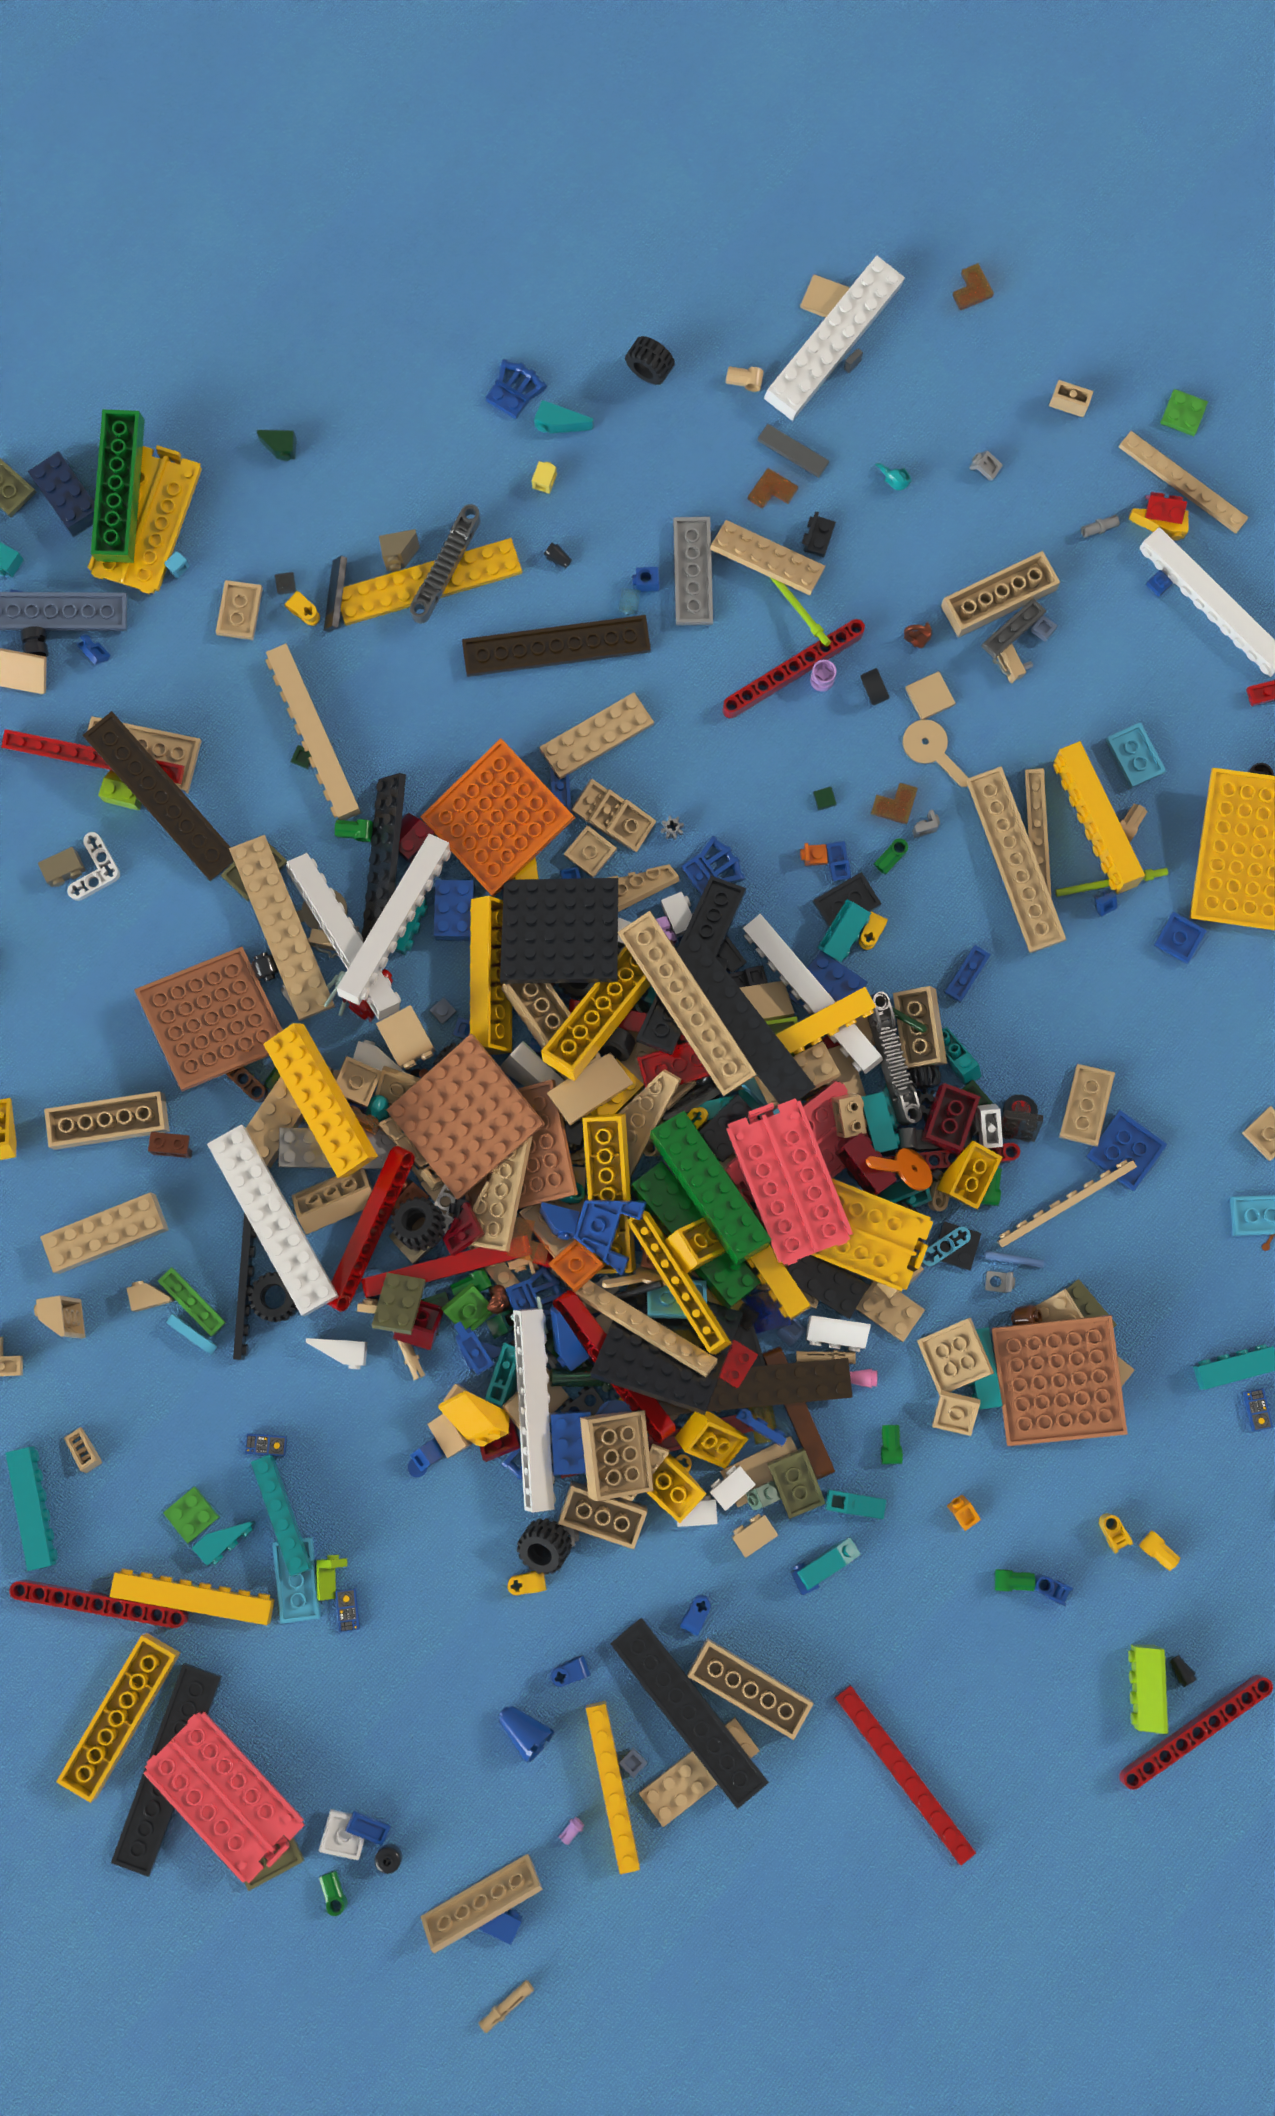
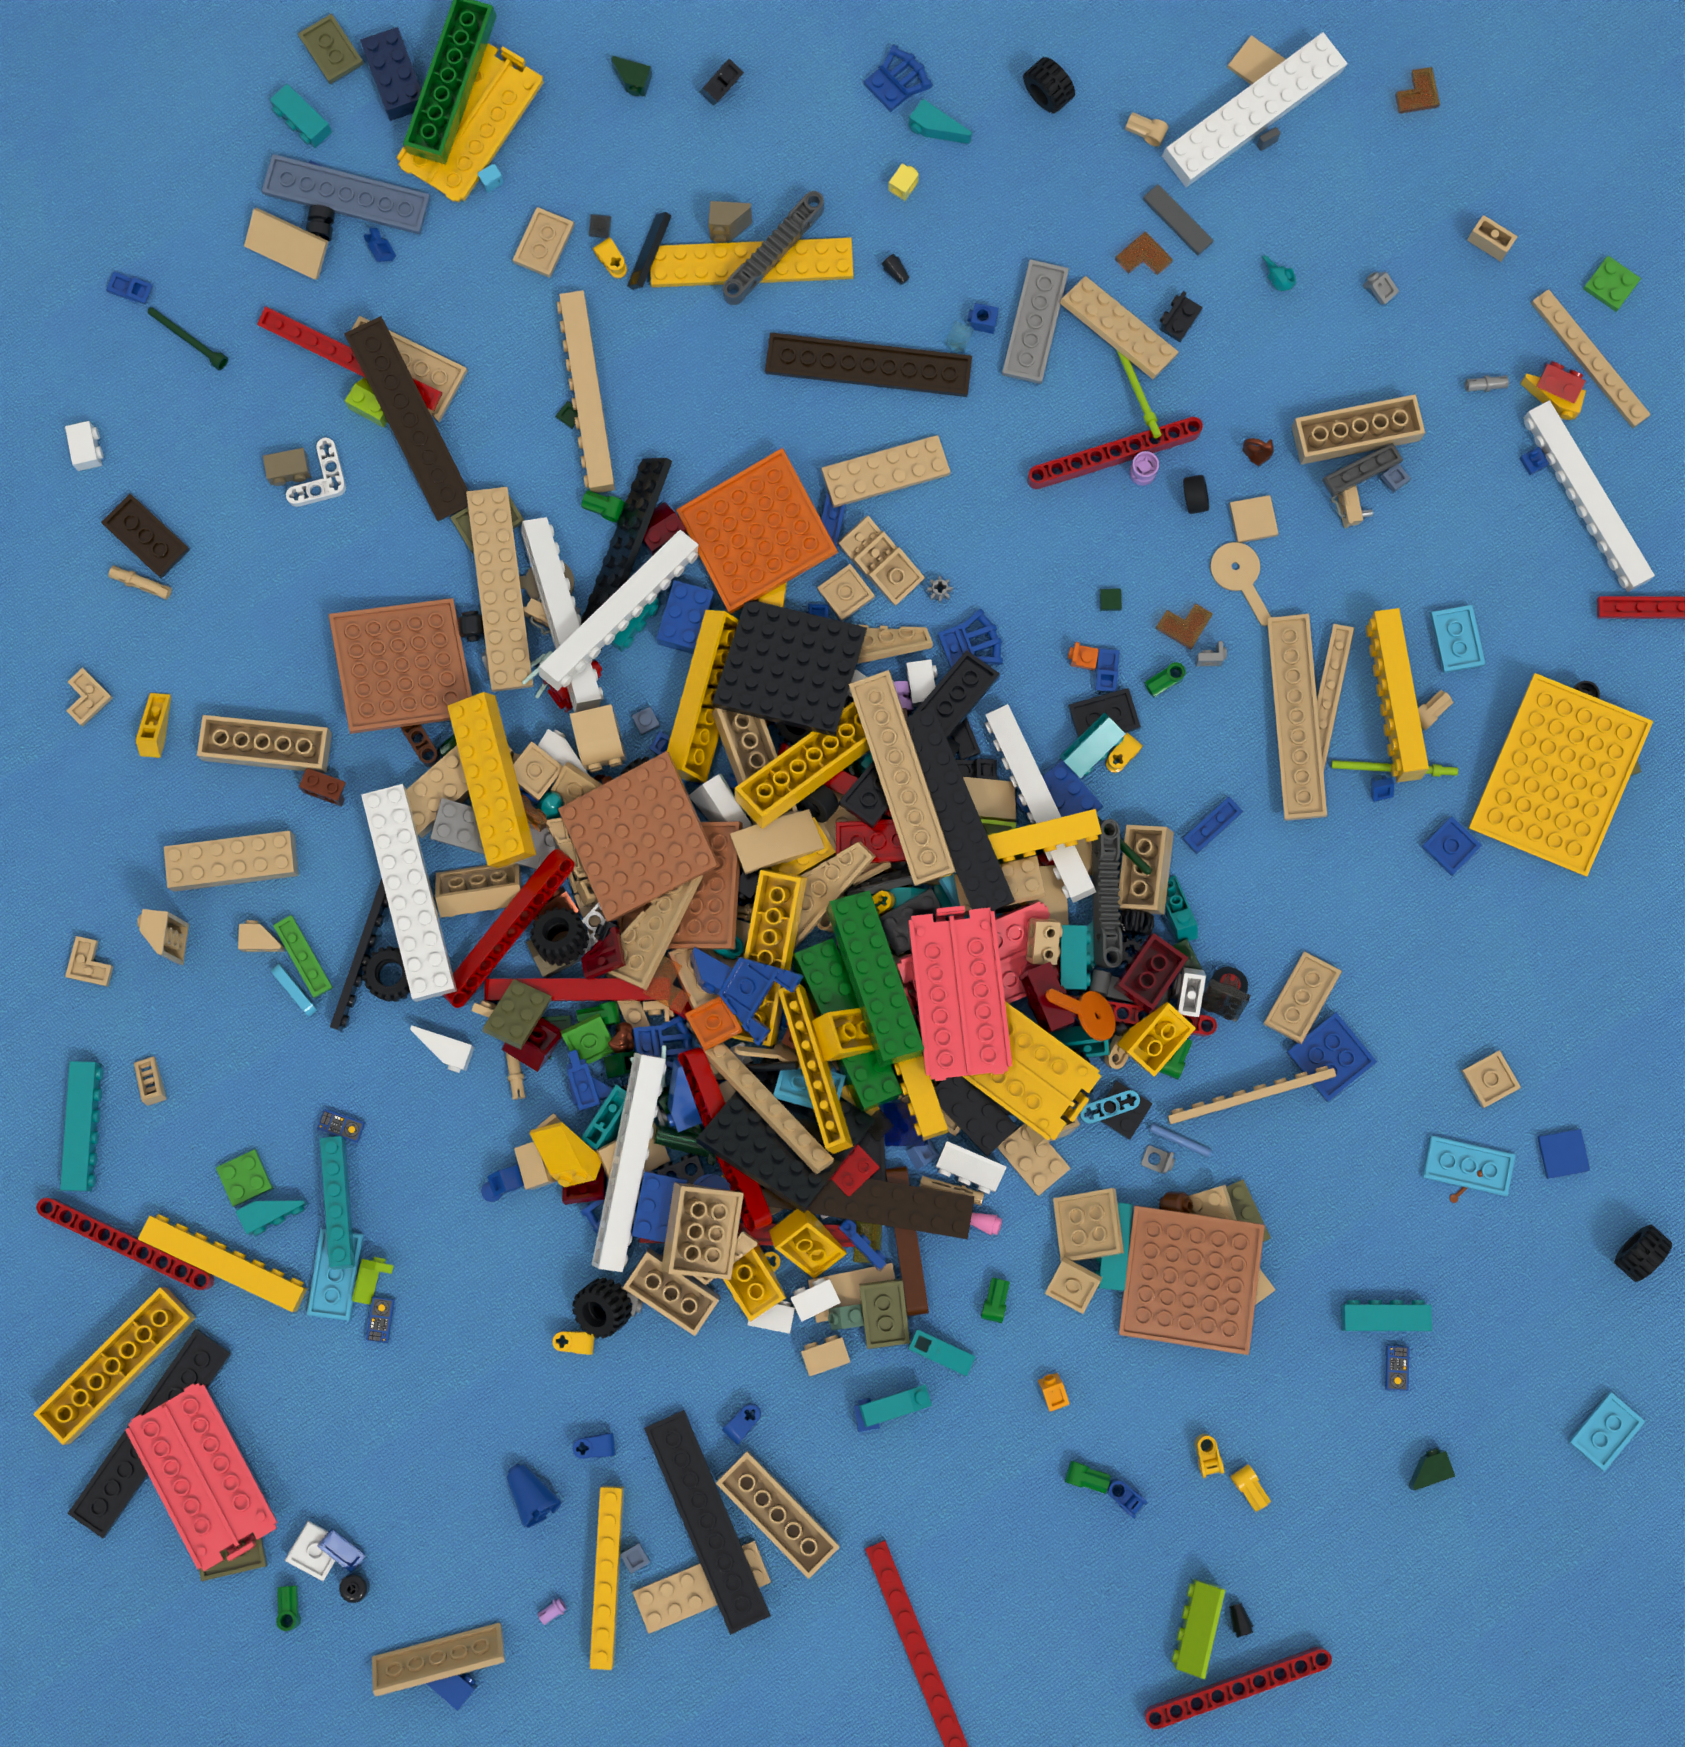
camera: 15 degrees right, 0 degrees up
none -> black brick [699,58,744,106]

